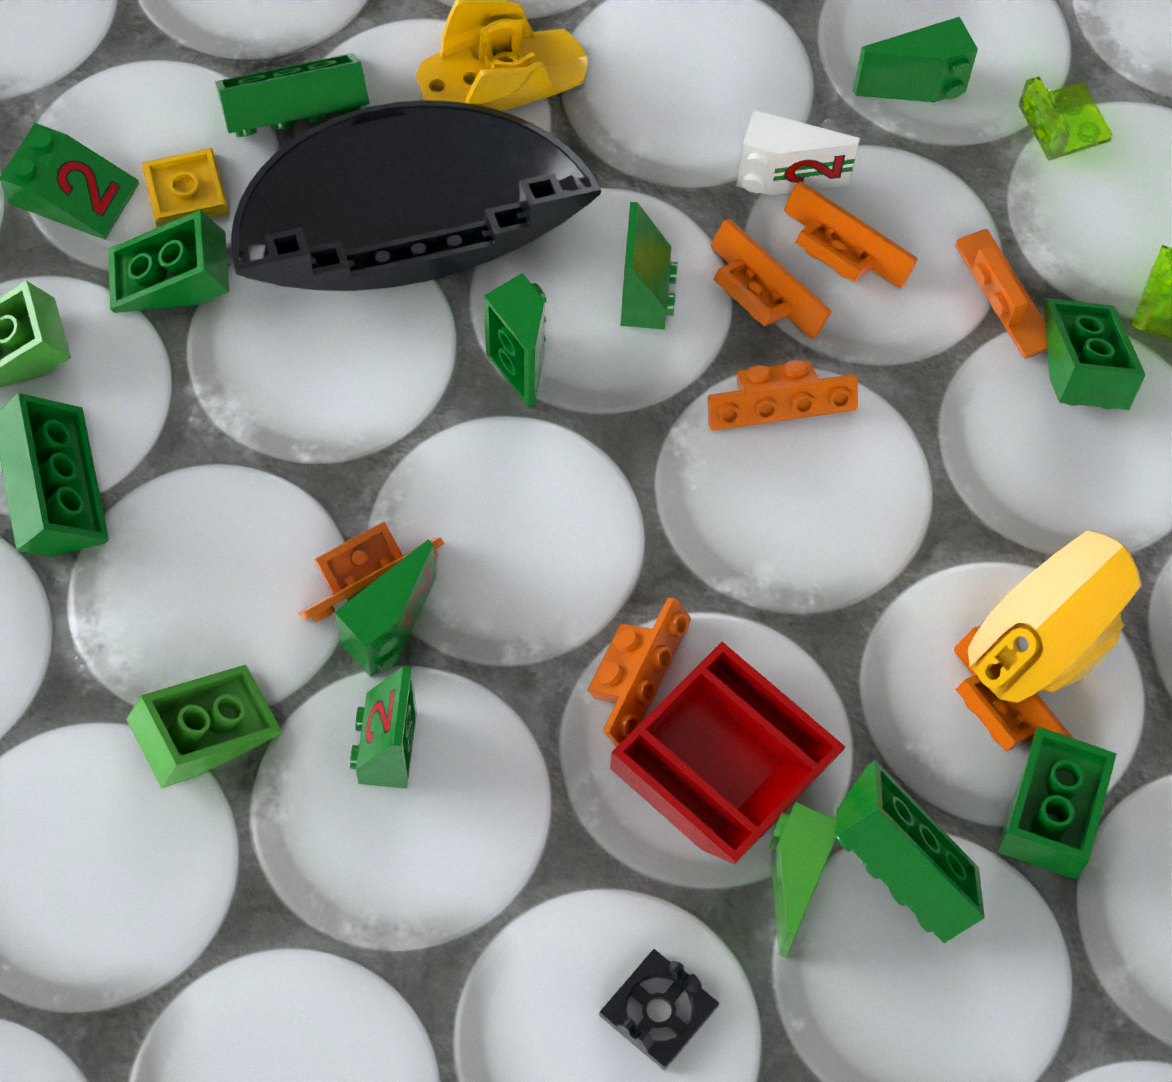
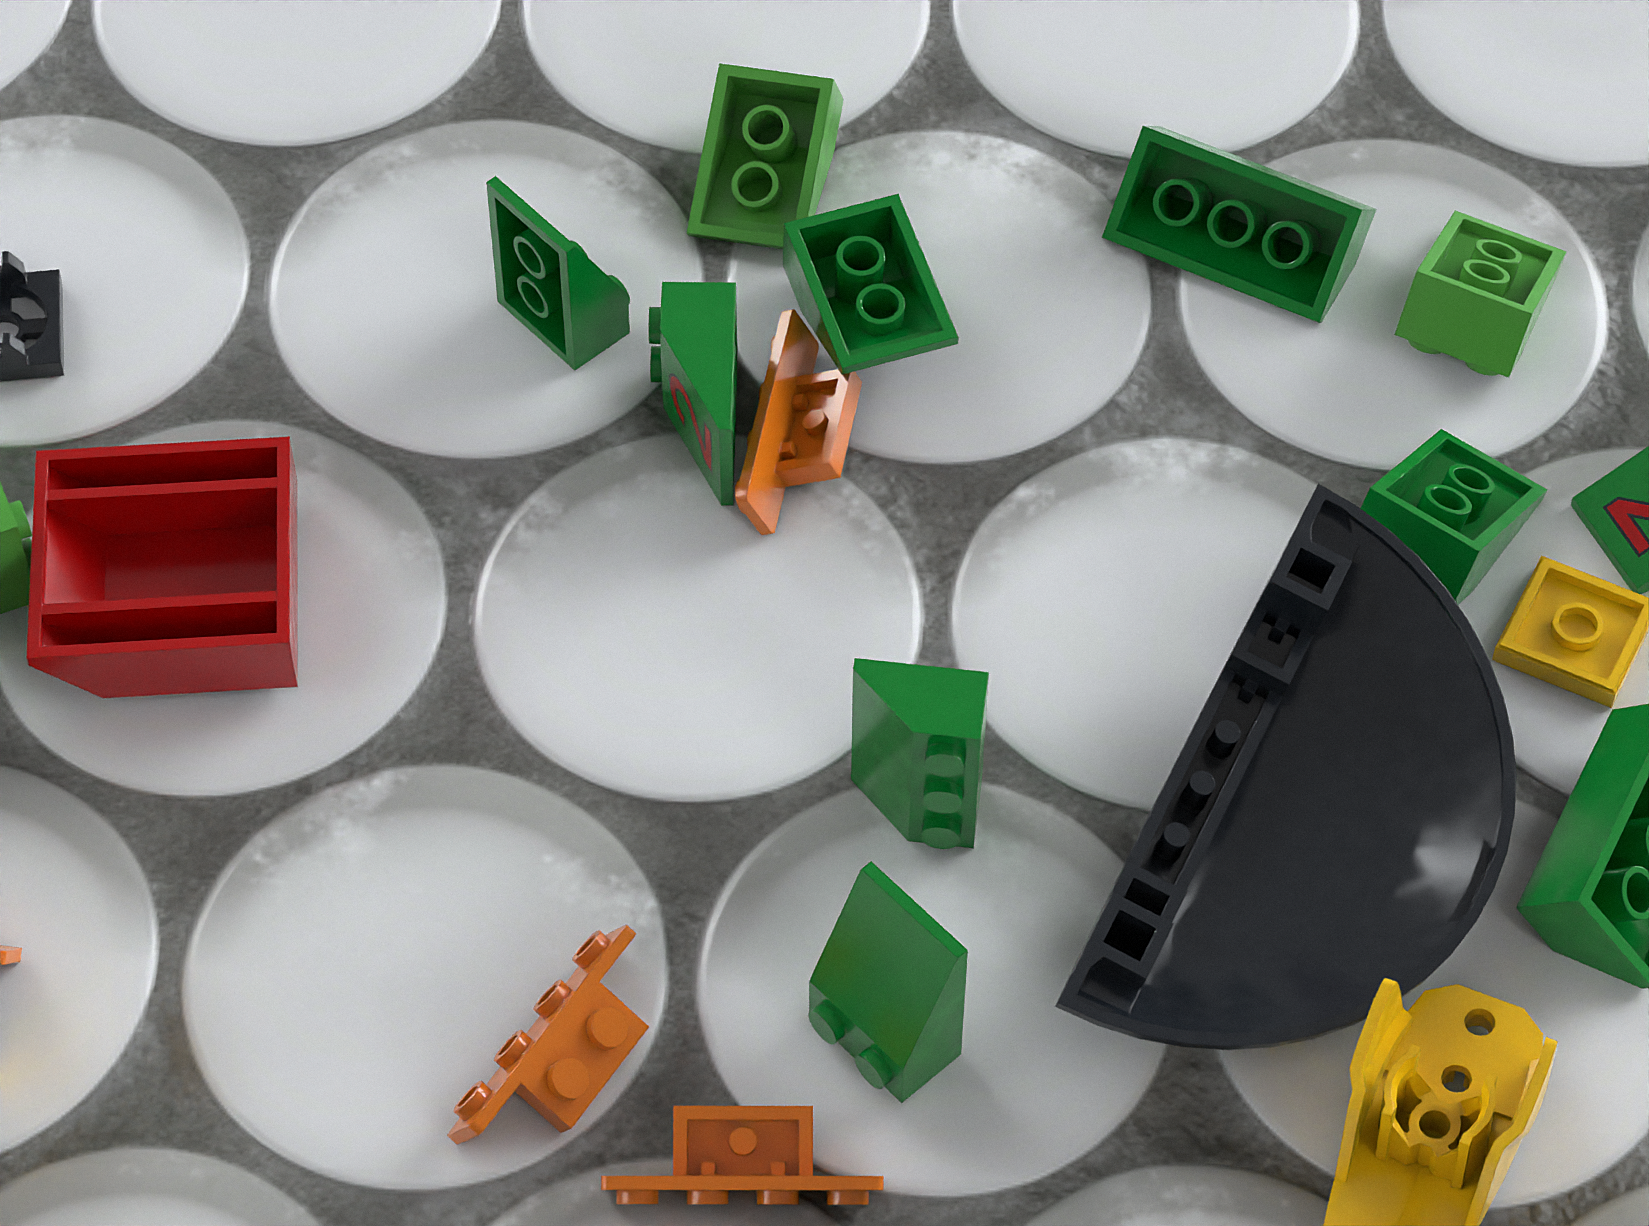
camera: 135 degrees right, 10 degrees down
orange bracket [587,597,691,747] -> none
none -> green slope [783,194,959,375]

